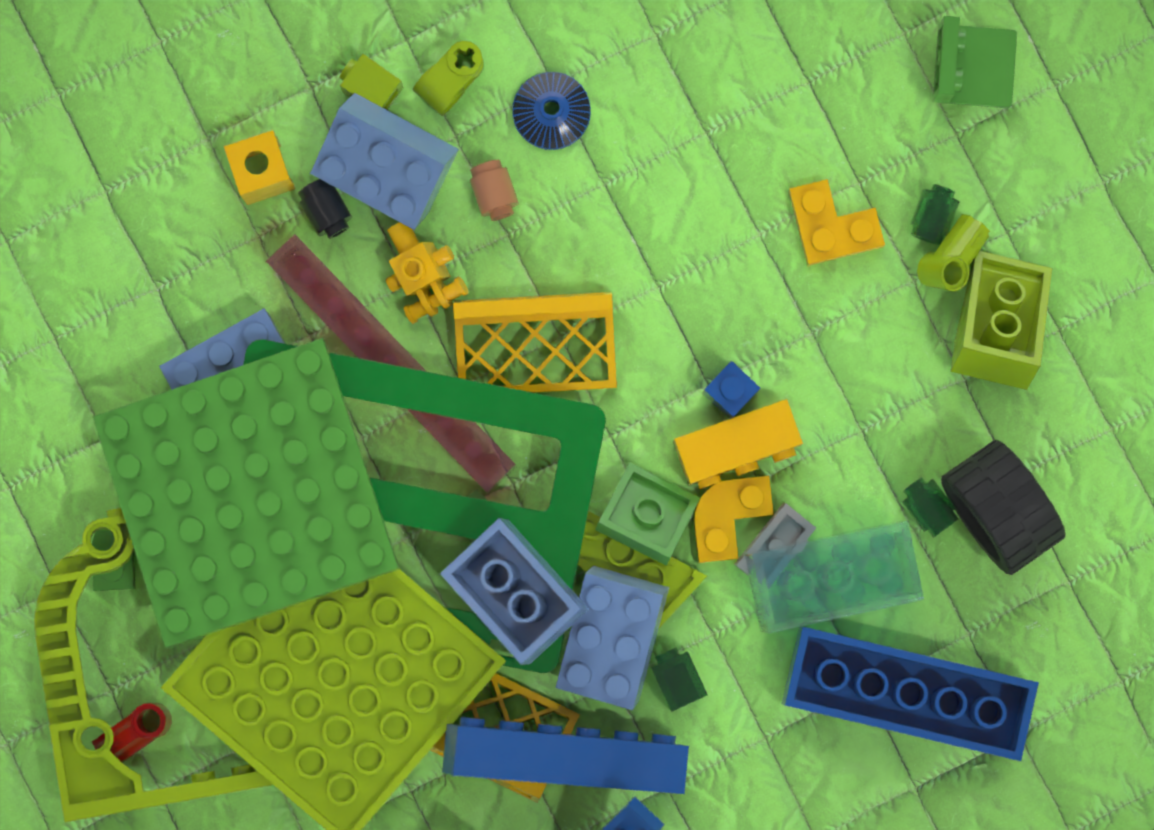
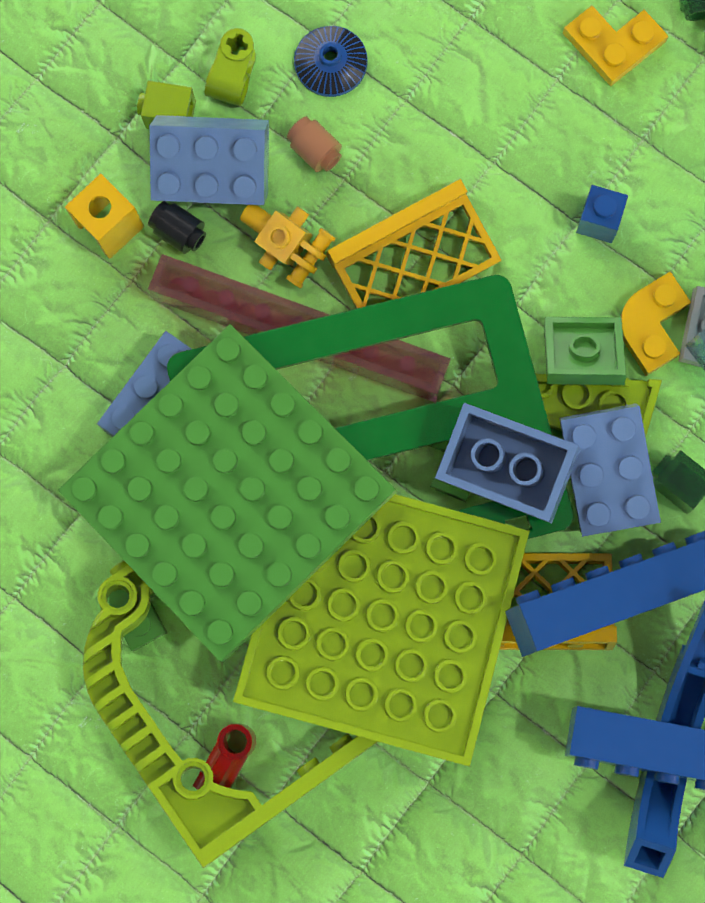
camera: 15 degrees left, 5 degrees down
yellow brick [673,399,803,489] -> none

